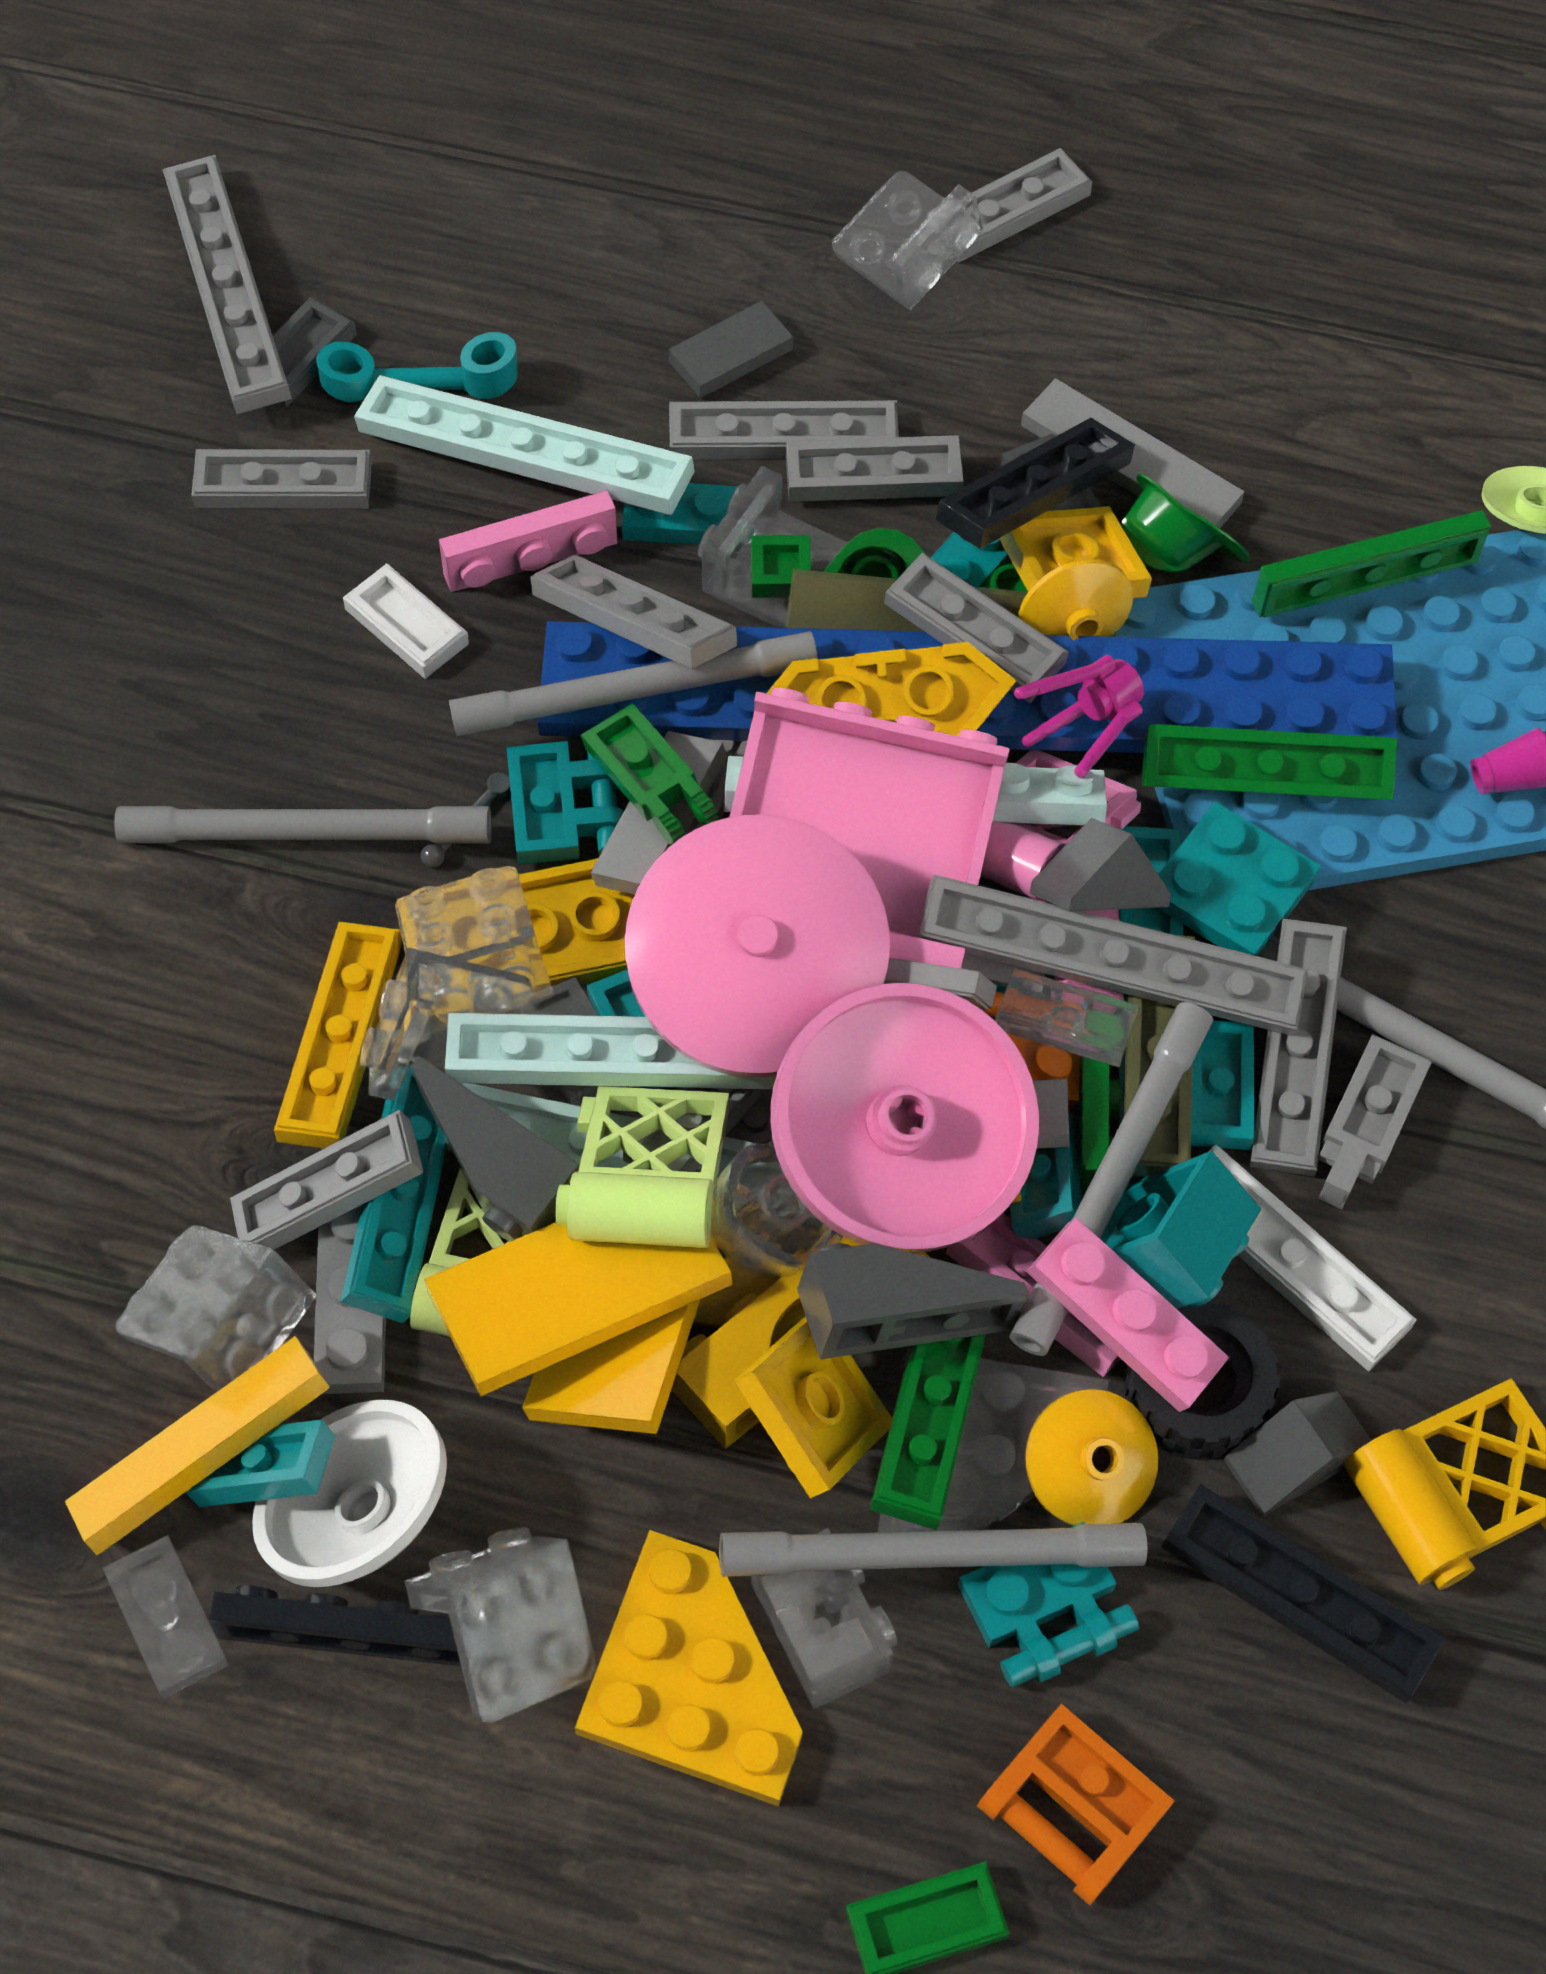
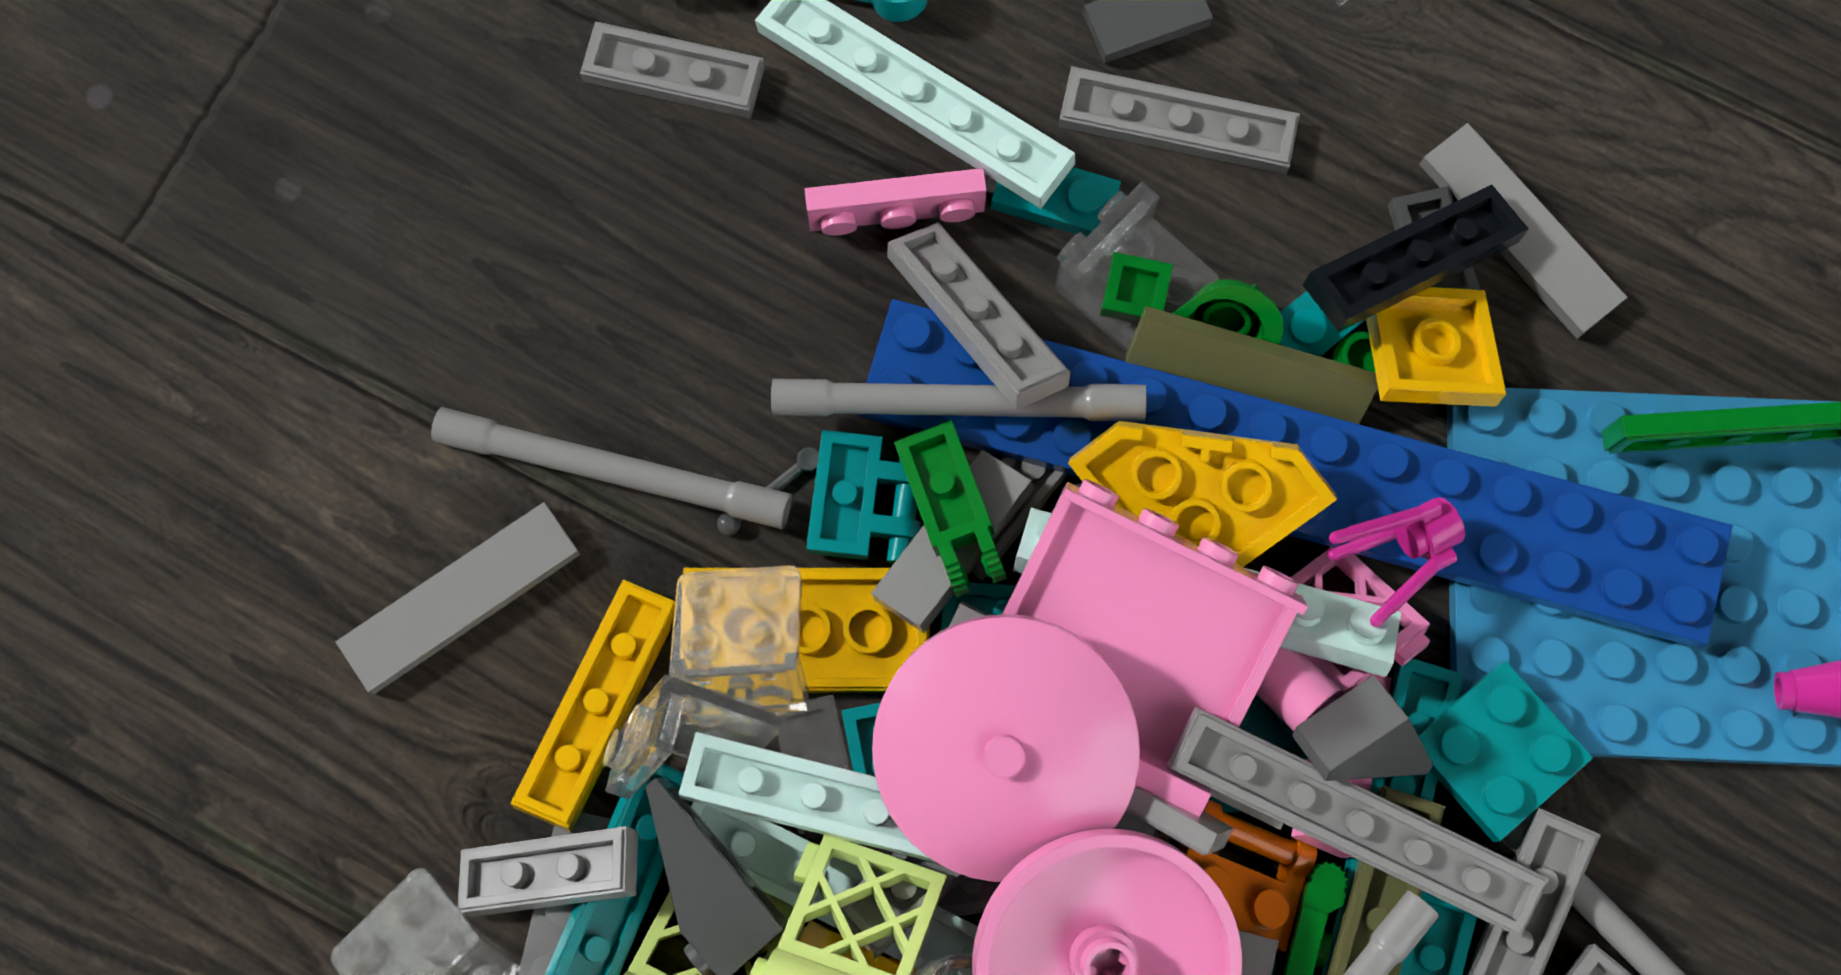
camera: 15 degrees right, 15 degrees up
white tile [343,563,469,679] -> none
light grey plate [786,435,963,502] -> none
light grey tile [884,553,1069,703] -> none
clear plate [995,968,1139,1067] -> none
yellow dish [1018,559,1133,640] -> none
green piece [1120,473,1251,573] -> none
green plate [1142,724,1398,800] -> none
none -> light grey tile [335,502,581,695]

